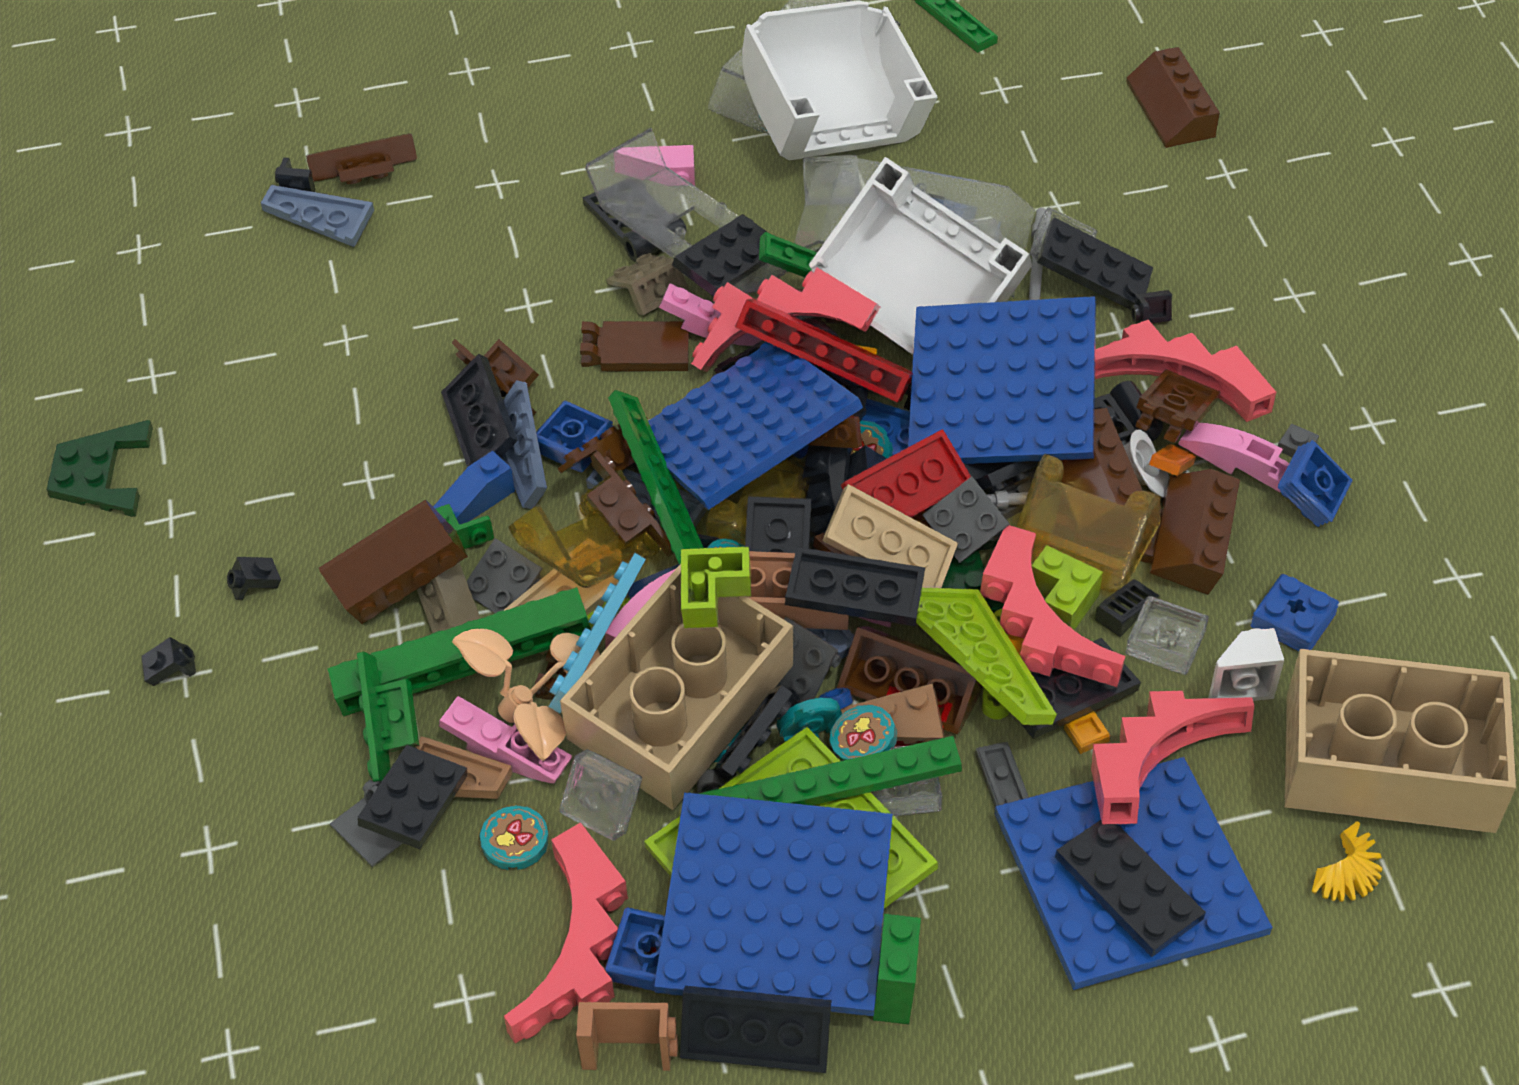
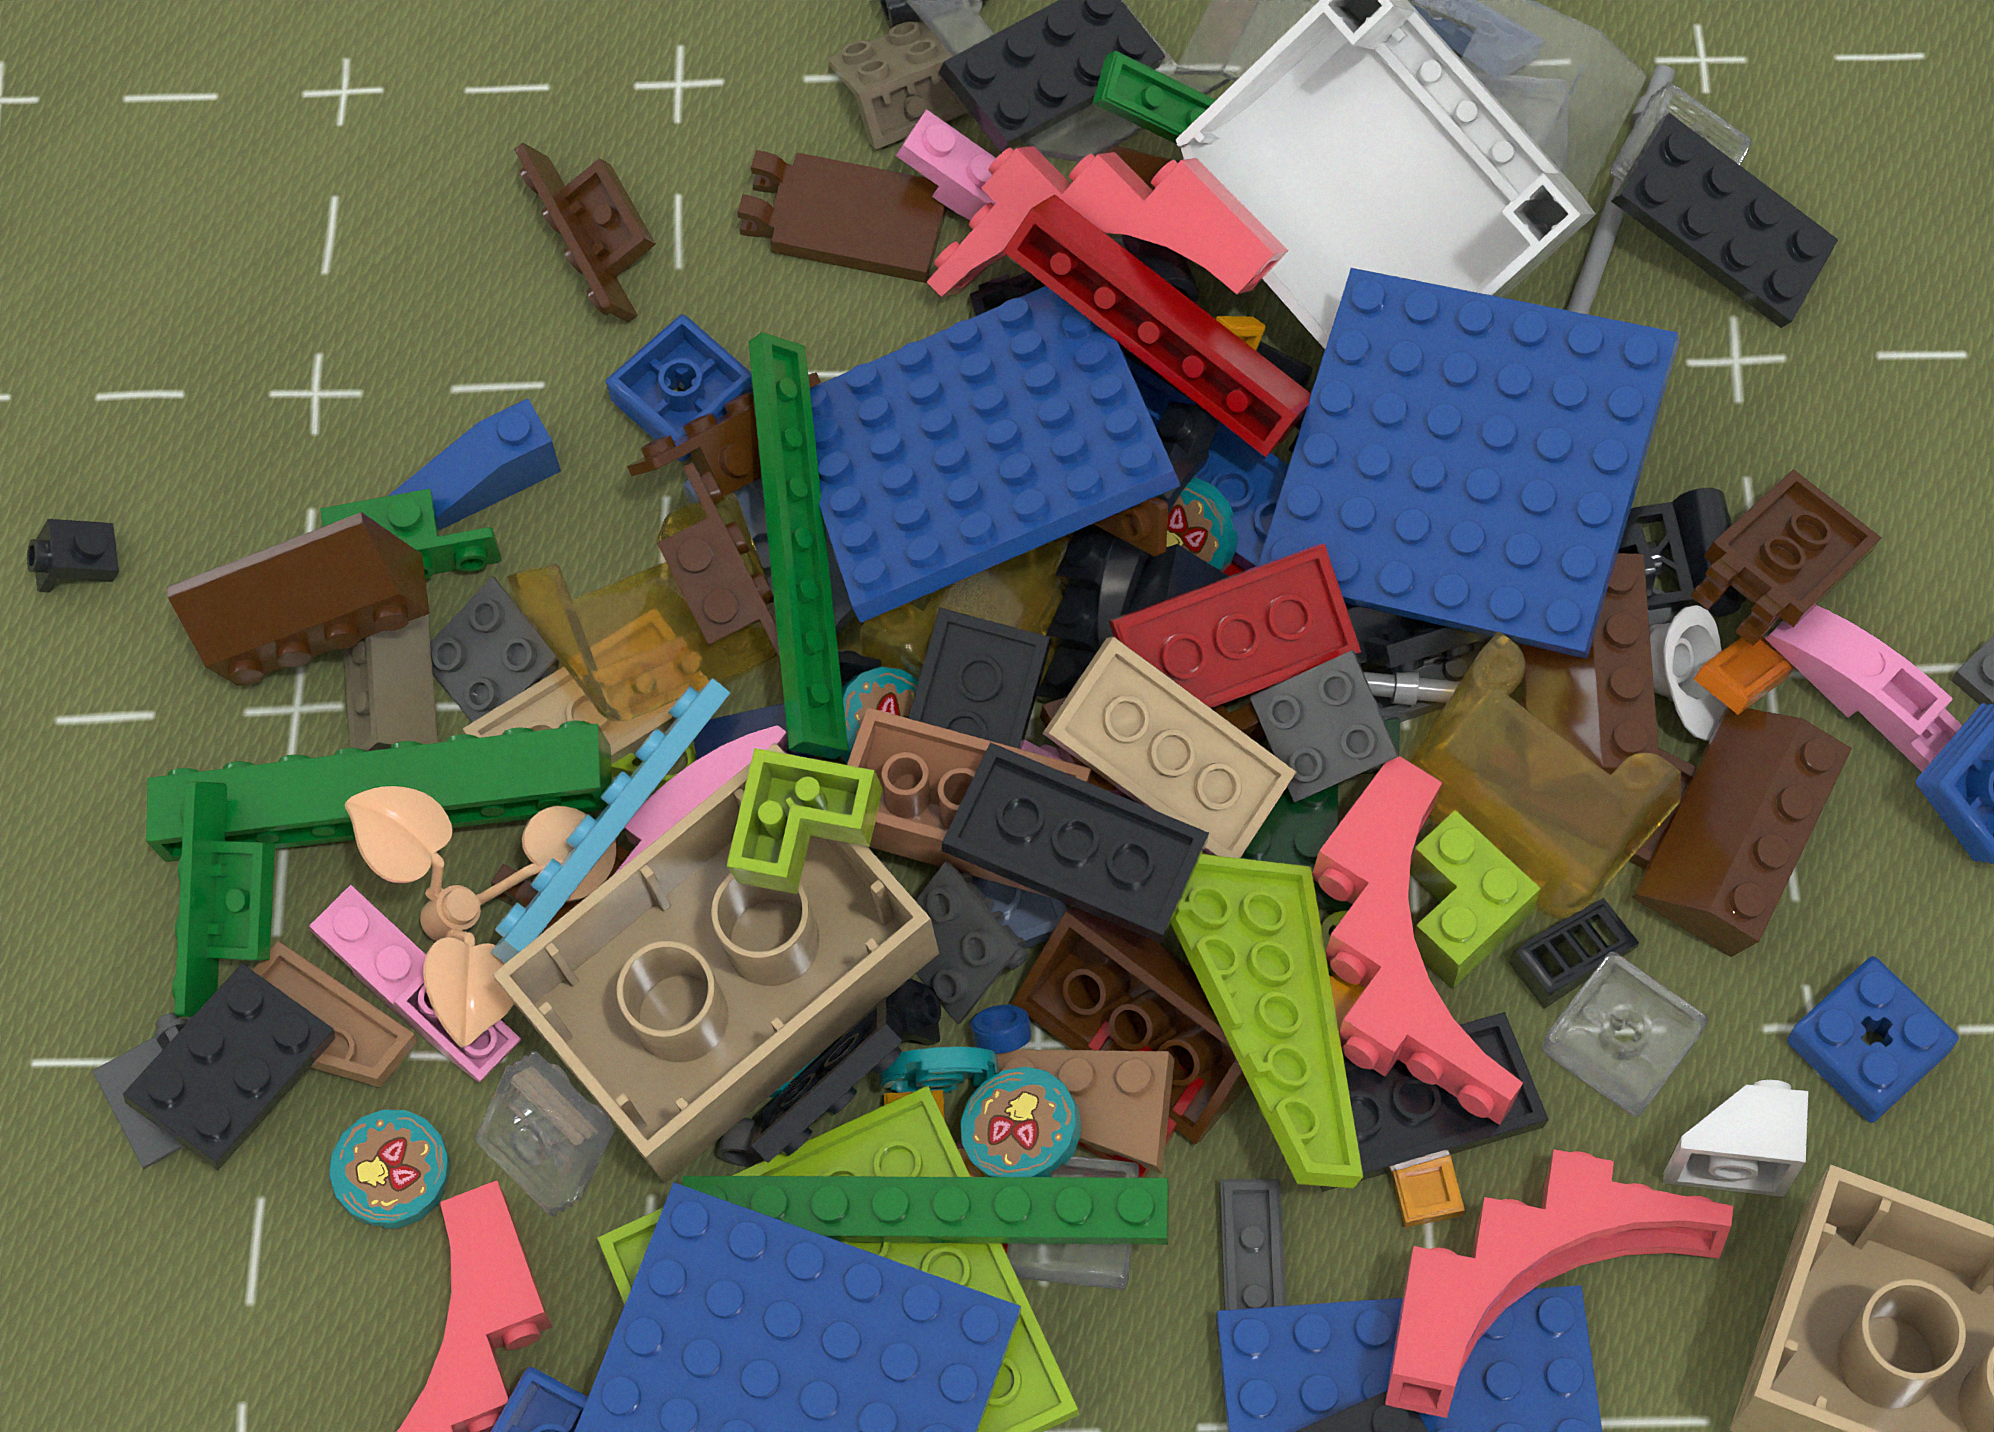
camera: 15 degrees right, 15 degrees up
black plate [441,354,518,467] -> none
sand blue wing [502,380,547,509] -> none
coral arch [1095,319,1276,422] -> none
black bracket [1131,290,1172,324] -> none

